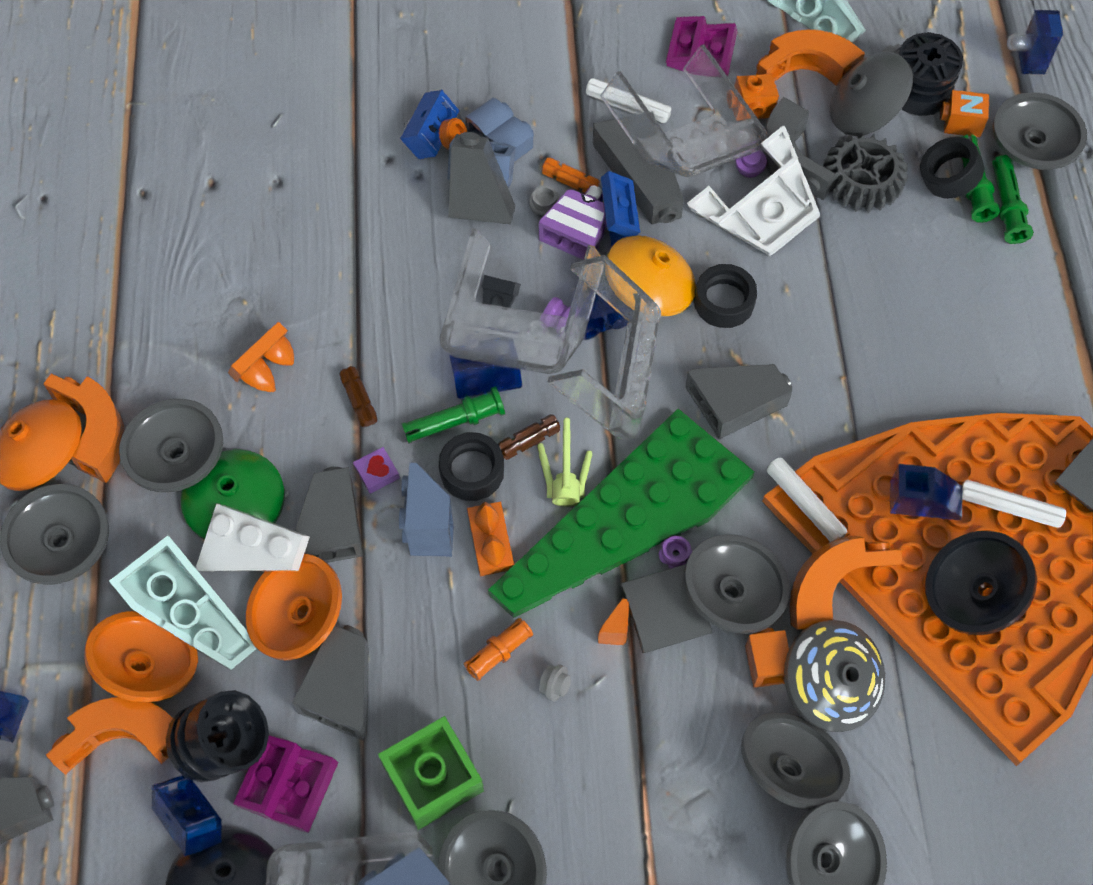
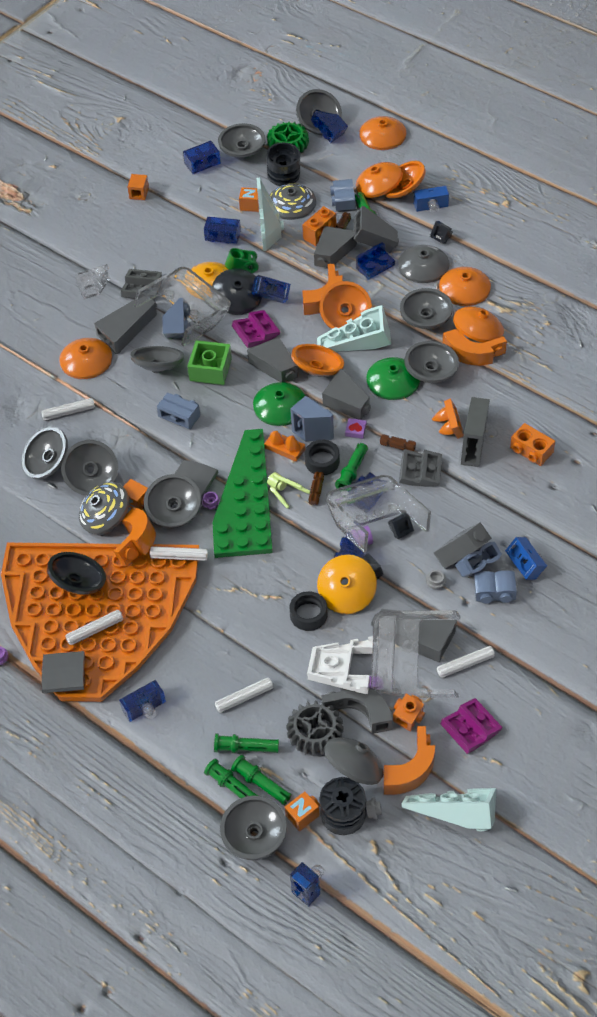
camera: 135 degrees right, 10 degrees down
black wheel [166,690,269,783] -> none
white wing [196,504,310,572] -> none
orange tile [439,118,468,150] -> none
orange pin [464,618,533,681] -> none
medium lavender torso [539,186,607,262] -> none
light grey plate [539,664,571,701] -> none
orange axle [542,157,600,193] -> none
clear windscreen [547,255,661,441] -> none
orange slope [598,599,629,645] -> none
blue panel [601,171,640,247] -> none
dark grey slope [685,364,792,439] -> none
clear blue slope [890,464,962,520] -> none
black tyre [919,137,985,199] -> none
none -> clear blue piece [119,680,166,722]
none -> sand blue brick [157,392,200,429]
none -> green pin [214,733,279,754]
none -> white axle [215,678,273,713]
none -> green dish [253,382,306,426]
none -> dark grey slope [399,449,442,487]
none -> dark grey slope [461,397,490,467]
none -> orange brick [510,423,555,466]

